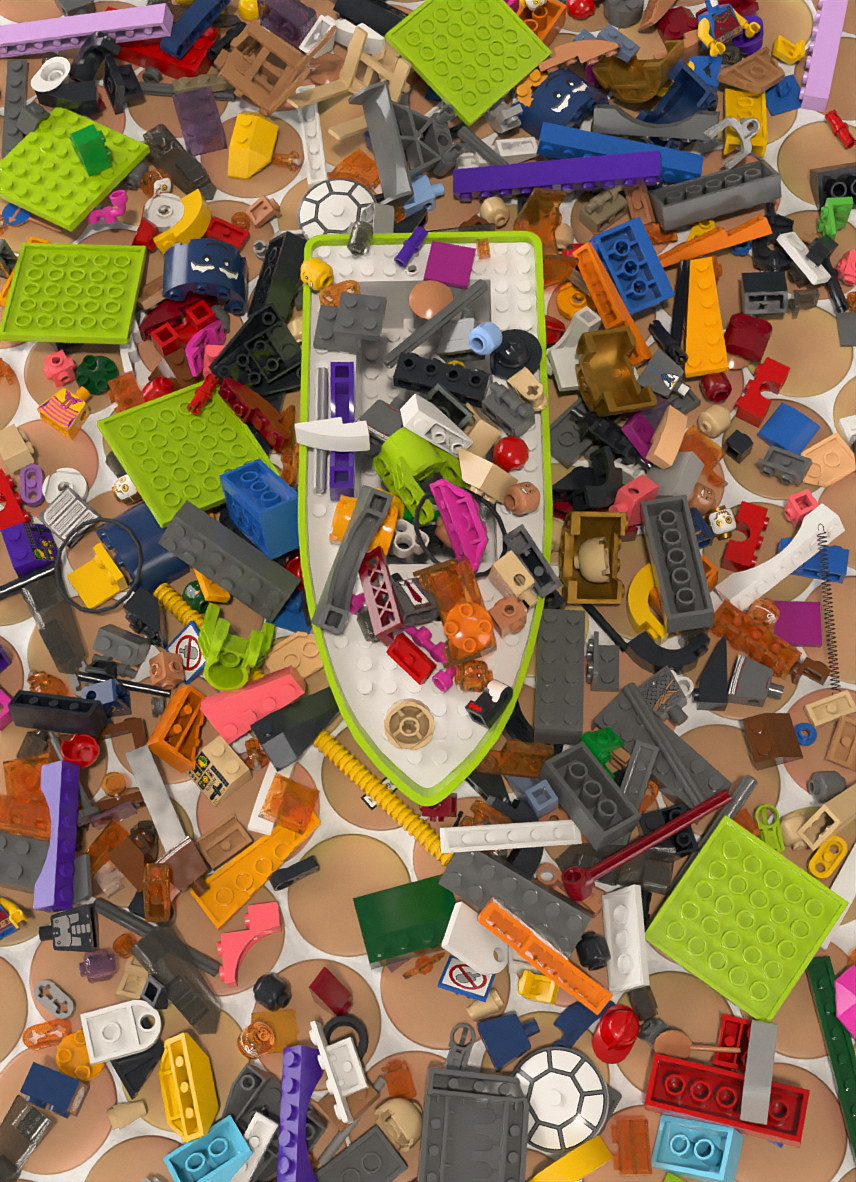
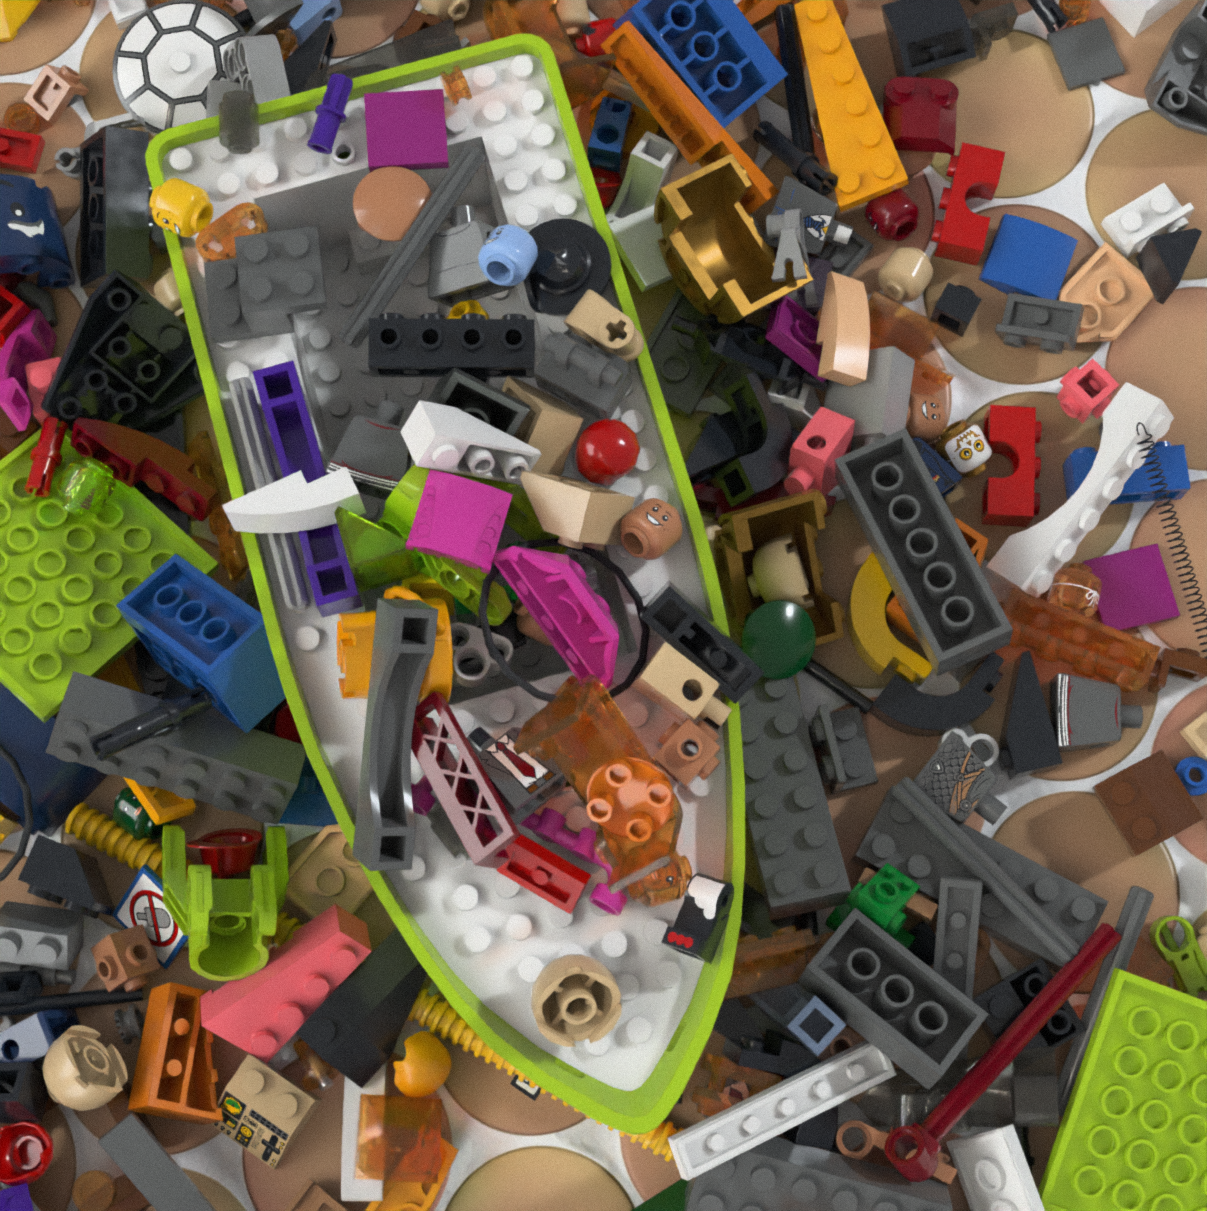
camera: 15 degrees left, 10 degrees up
none -> tan cylinder [42,1025,128,1111]
none -> clear neon green head [57,456,116,517]
none -> black pin [89,686,213,762]
none -> red piece [185,828,263,879]
none -> clear neon green slope [334,506,422,592]
none -> light orange hair [394,1031,452,1098]
none -> dark pink slope [405,469,512,574]
none -> blue leg [588,96,633,173]
none -> dark green dish [741,600,816,679]
none -> light grey piece [766,208,819,308]

